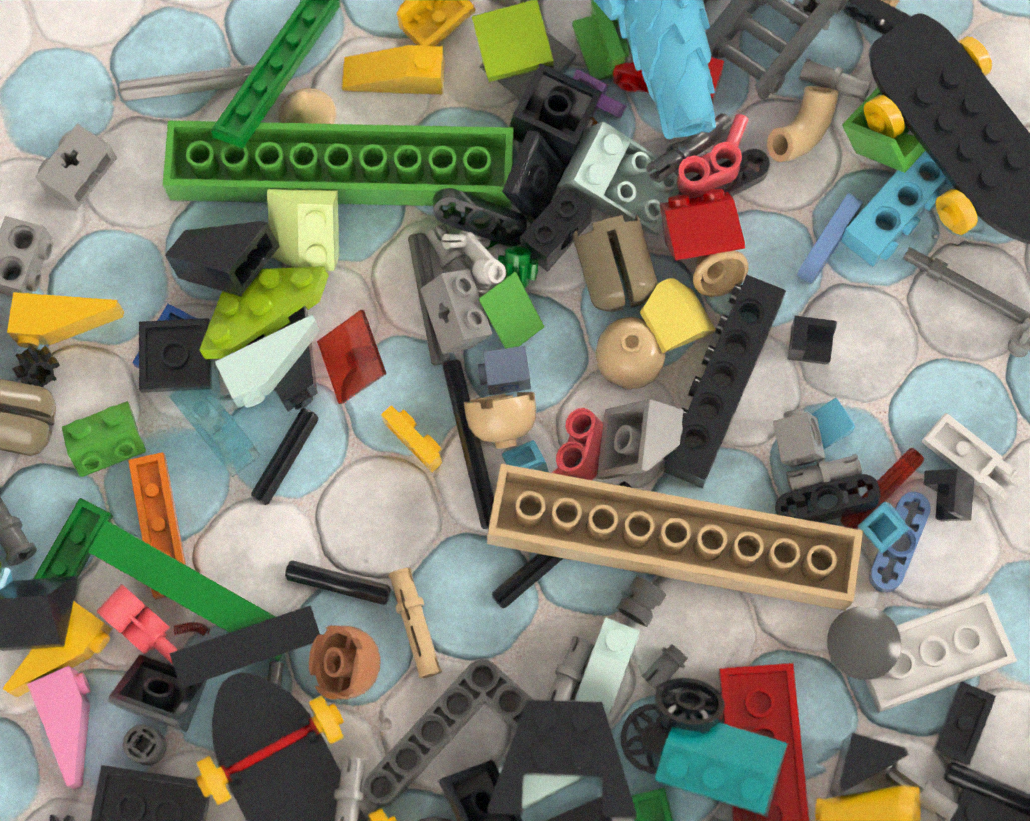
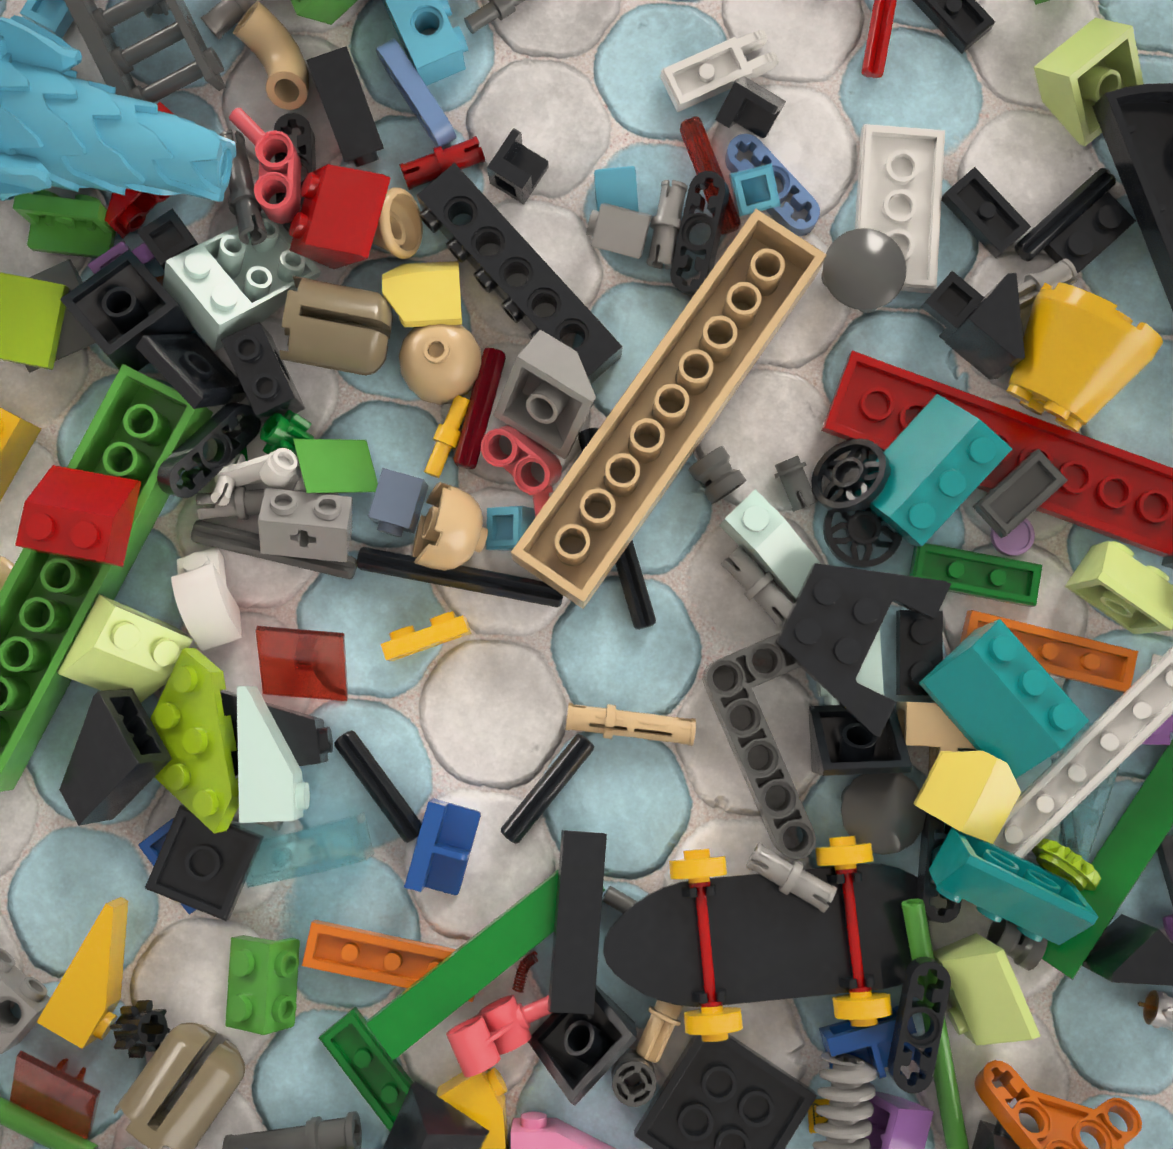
camera: 75 degrees left, 10 degrees up
nougat cylinder [309,625,380,699] -> none
none -> red slope [15,465,141,567]
none -> black panel [137,208,198,271]
none -> white brick [171,547,242,651]
none -> black slope [306,46,384,167]
none -> red pin [399,136,486,190]
none -> blue panel [404,798,481,895]
none -> yellow bar [424,395,470,478]
none -> dark red axle [454,347,506,469]
none -> tan axle [636,1000,683,1063]
none -> black panel [921,271,985,341]

